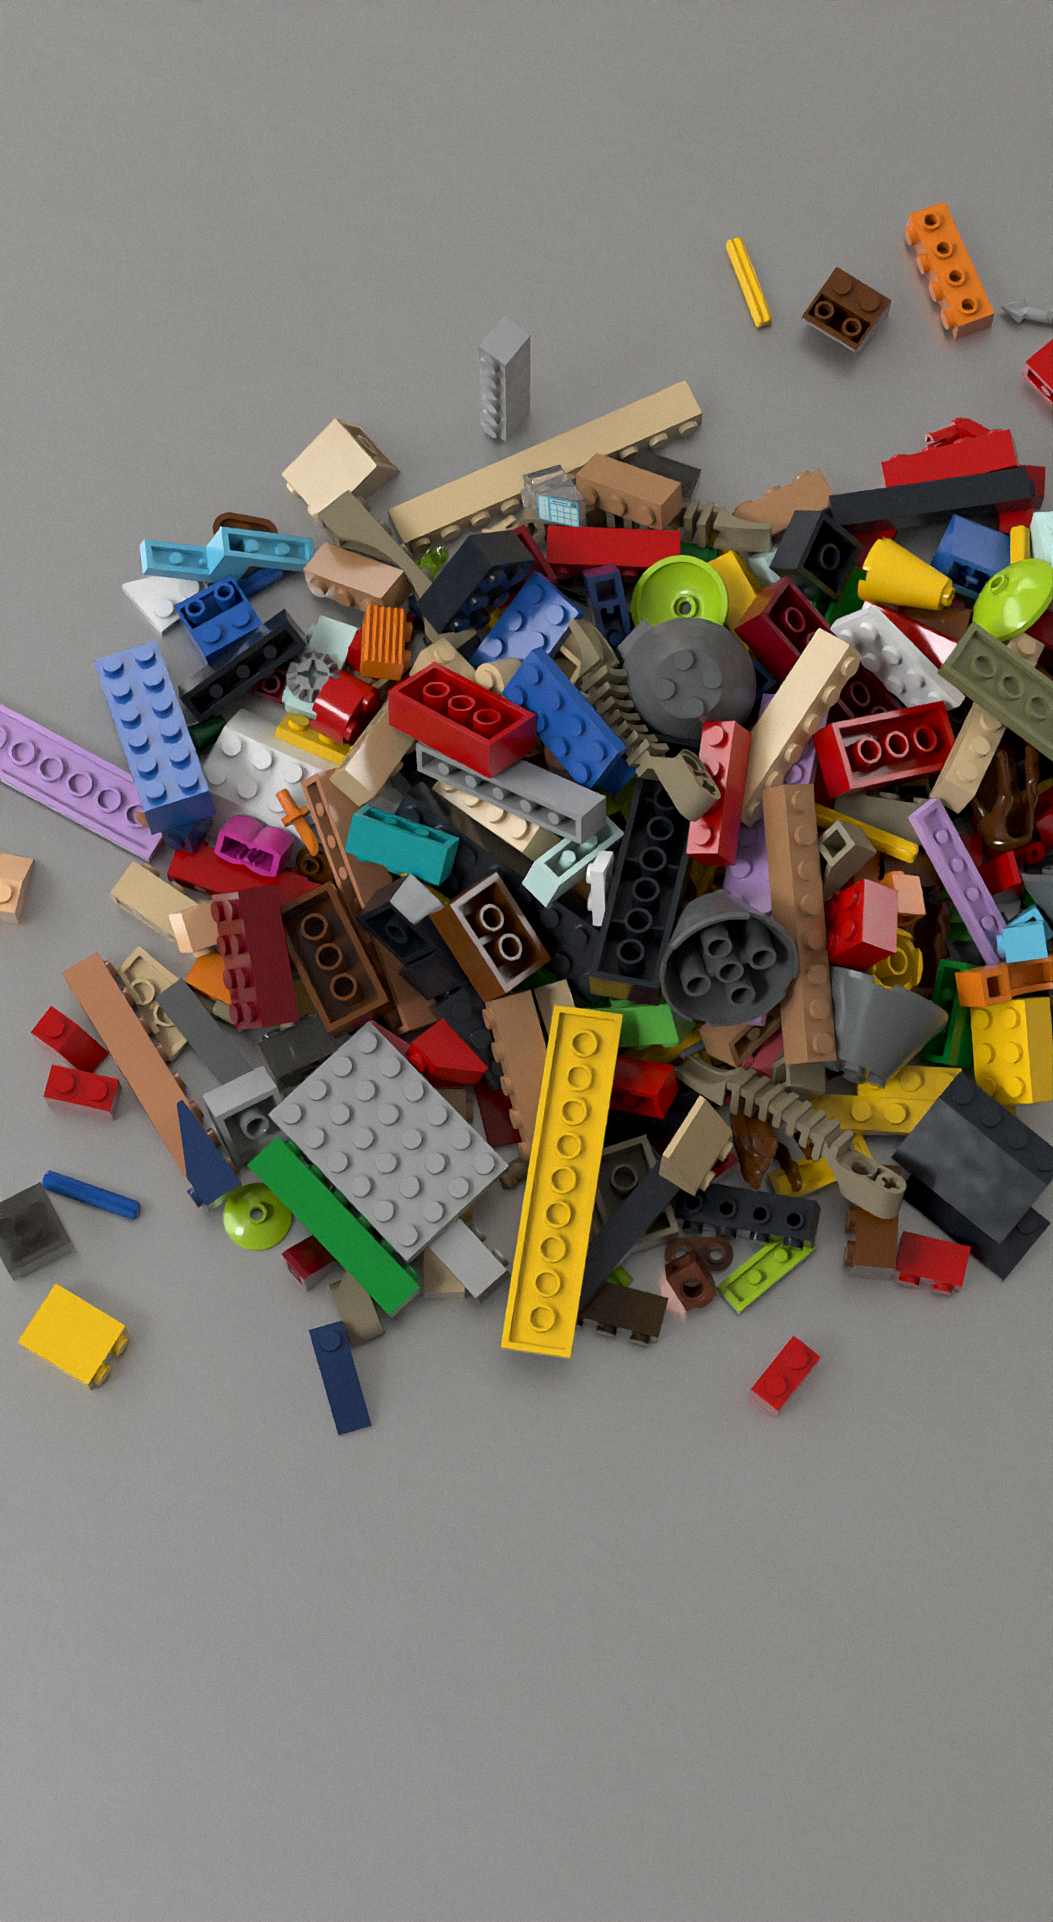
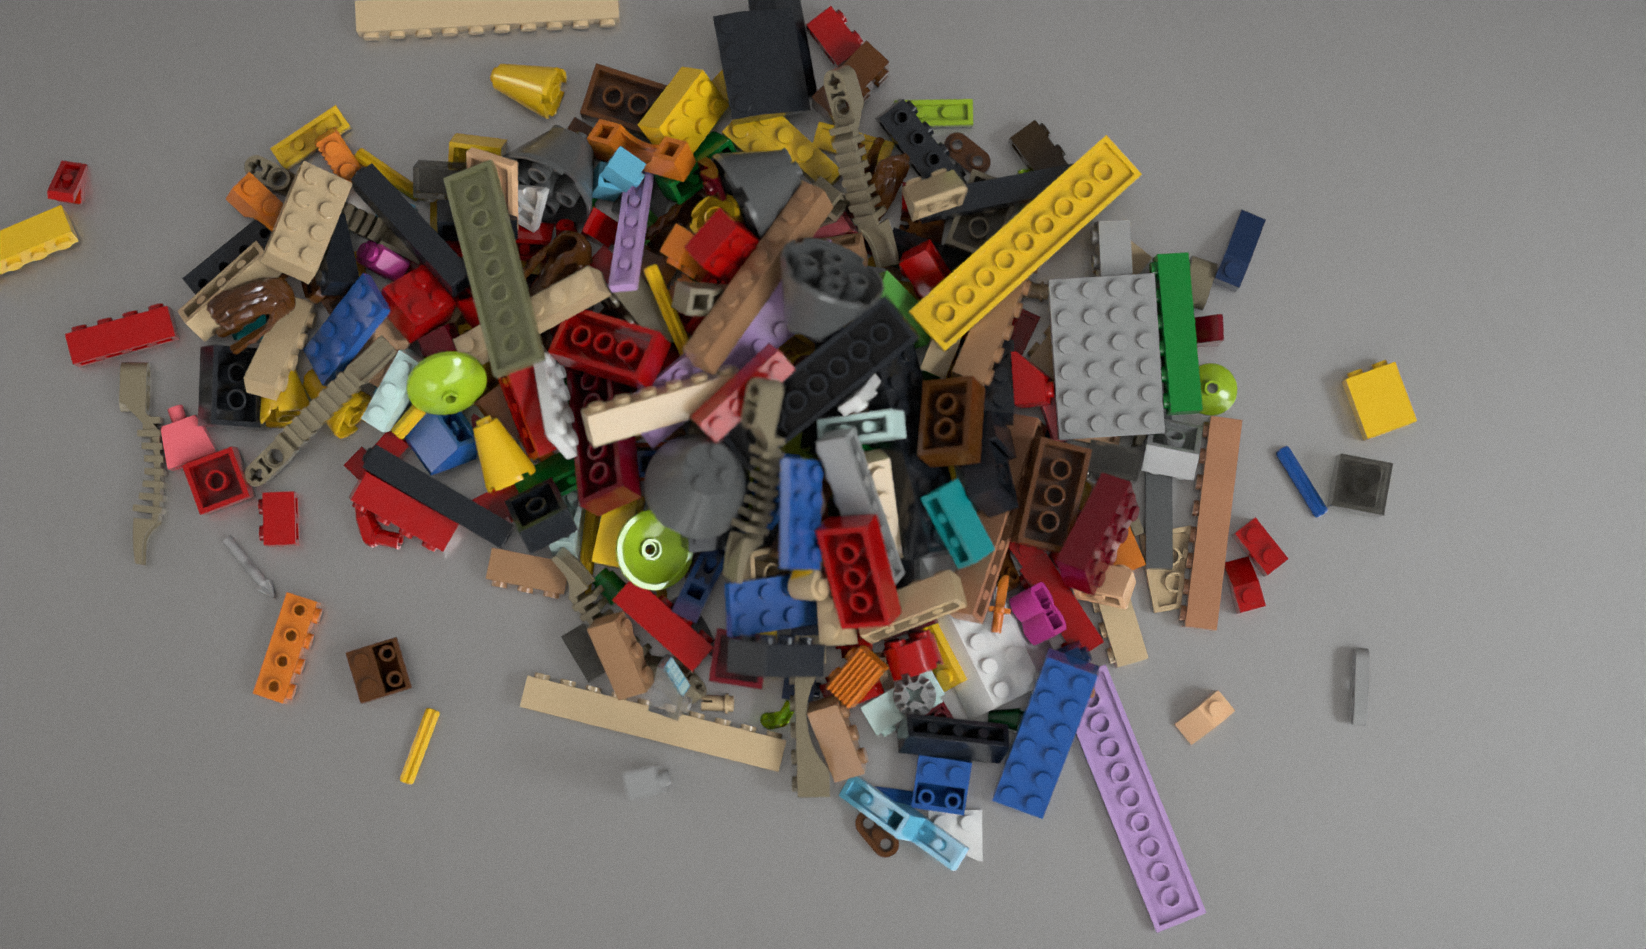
camera: 145 degrees left, 10 degrees up
dark blue slope [177,1100,243,1213] -> none
tan slope [281,418,400,522] -> none
copper brick [665,1249,717,1311] -> none
red brick [748,1335,821,1417] -> none
none -> dark red slope [697,157,727,202]

